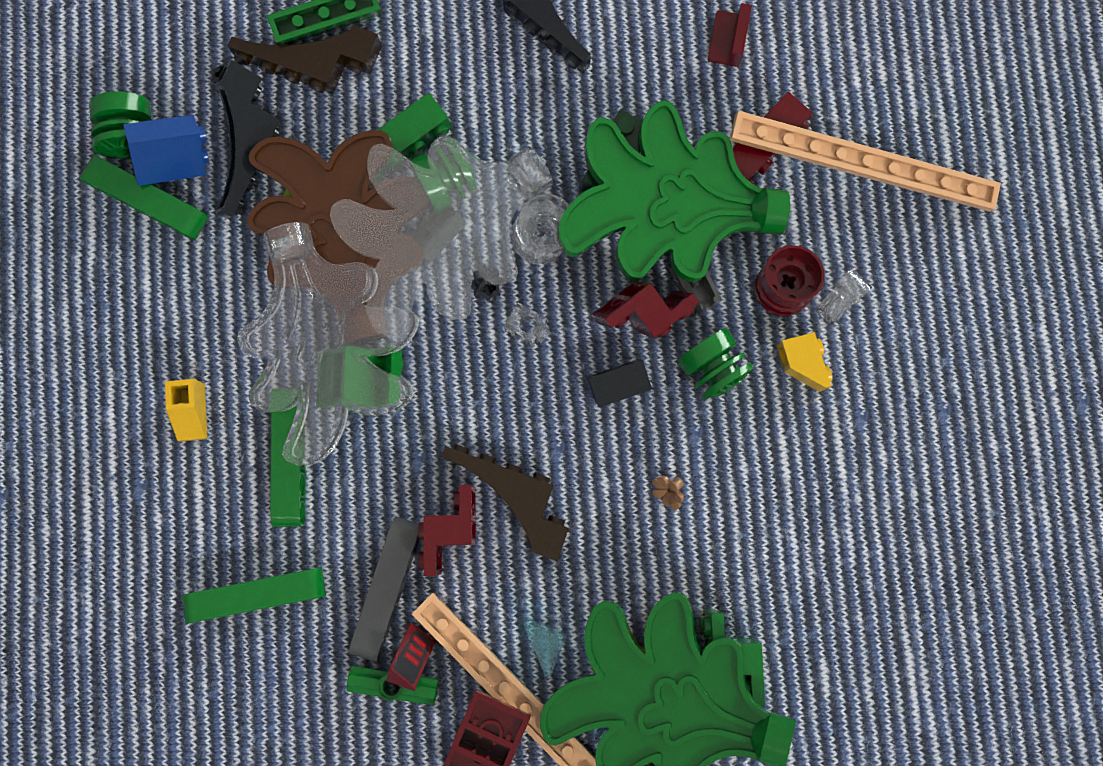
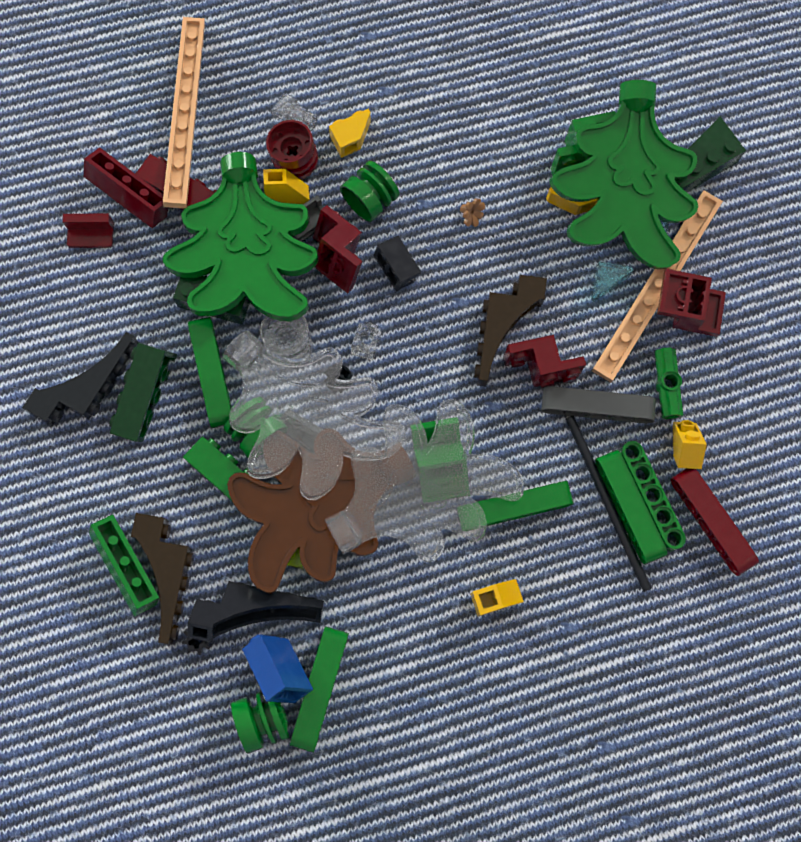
camera: 110 degrees left, 5 degrees down
slope [386,623,435,691] -> none
none -> dark red brick [83,147,168,229]
none -> dark green wedge [109,343,177,442]
none -> green beam [188,317,233,428]
none -> yellow slope [263,169,310,204]
none -> black piece [565,415,652,592]
none -> green beam [619,441,686,552]
none -> dark red beam [670,468,759,576]
none -> yellow slope [673,420,707,469]

